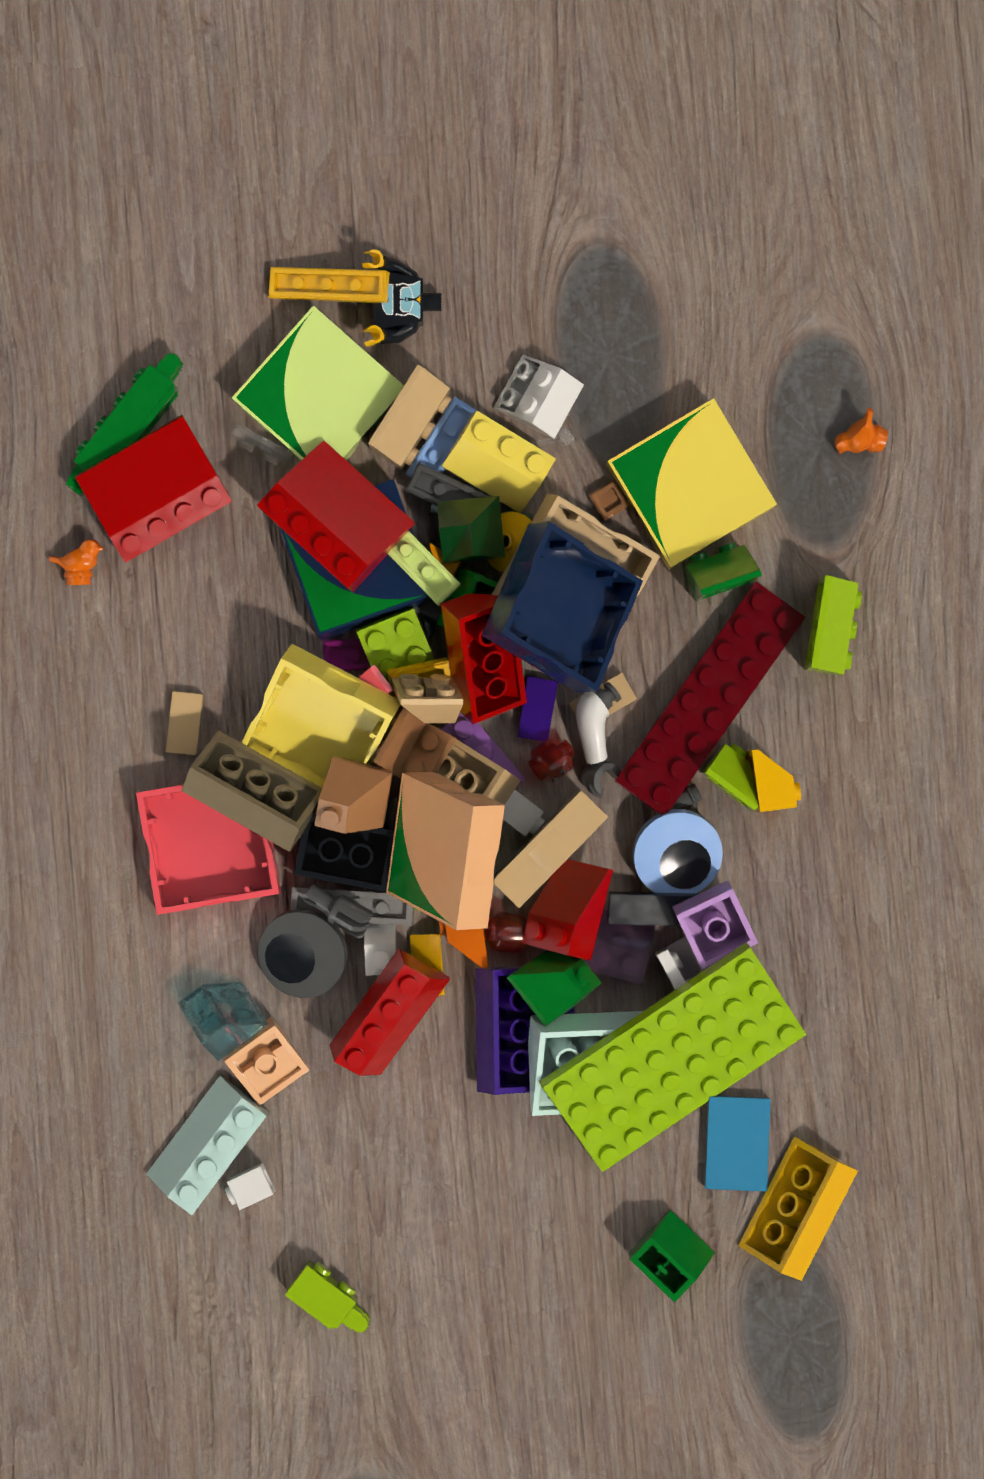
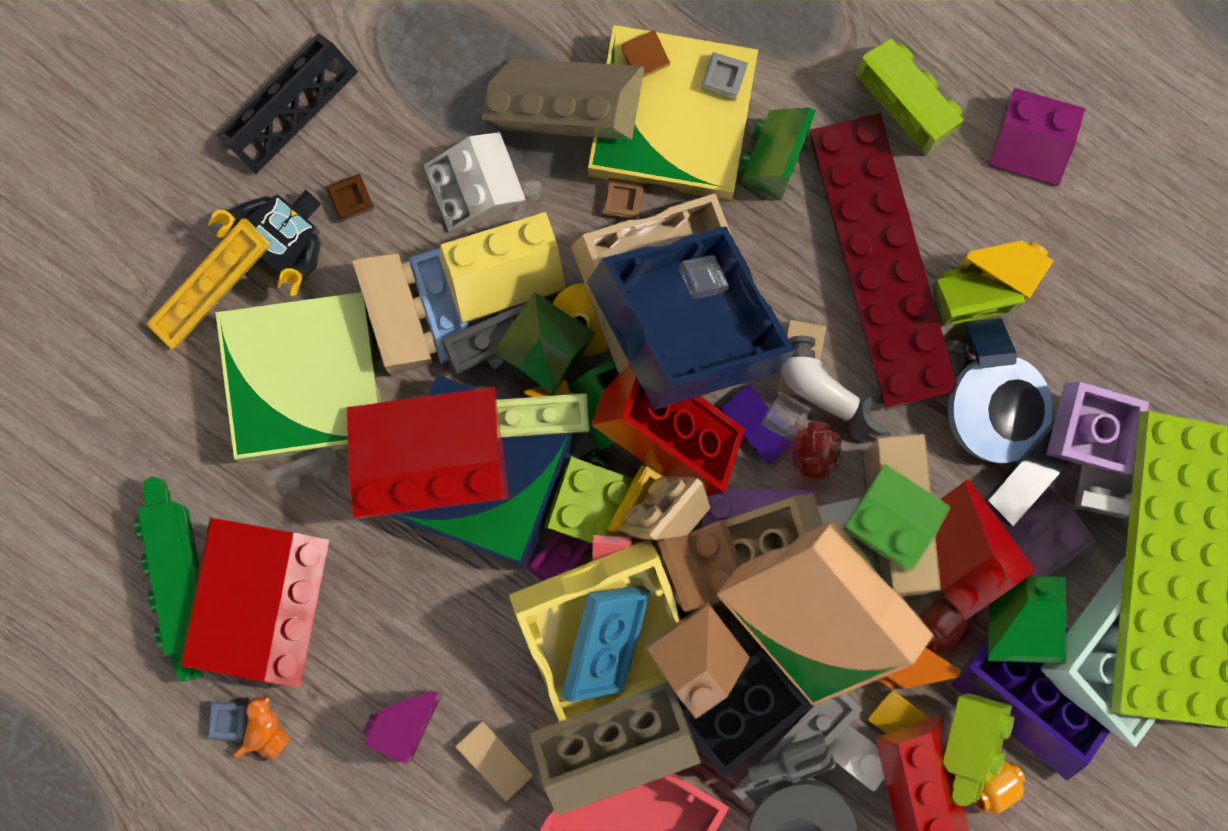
camera: 55 degrees left, 5 degrees down
none -> sand blue tile [207,701,248,741]
none -> black fence [216,33,358,174]
none -> reddish brown tile [326,173,375,223]
none -> magenta slope [362,691,442,764]
none -> dark tan slope [482,58,644,140]
none -> dark azure tile [561,585,651,702]
none -> dark orange tile [621,30,670,78]
none -> clear tile [678,255,729,299]
none -> light grey tile [701,52,748,100]
none -> clear tile [761,390,811,442]
none -> bright green slope [843,464,951,572]
none -> lime hinge [943,693,1014,807]
none -> dark blue tile [965,318,1017,369]
none -> light orange head [973,761,1025,815]
none -> magenta slope [988,88,1086,186]

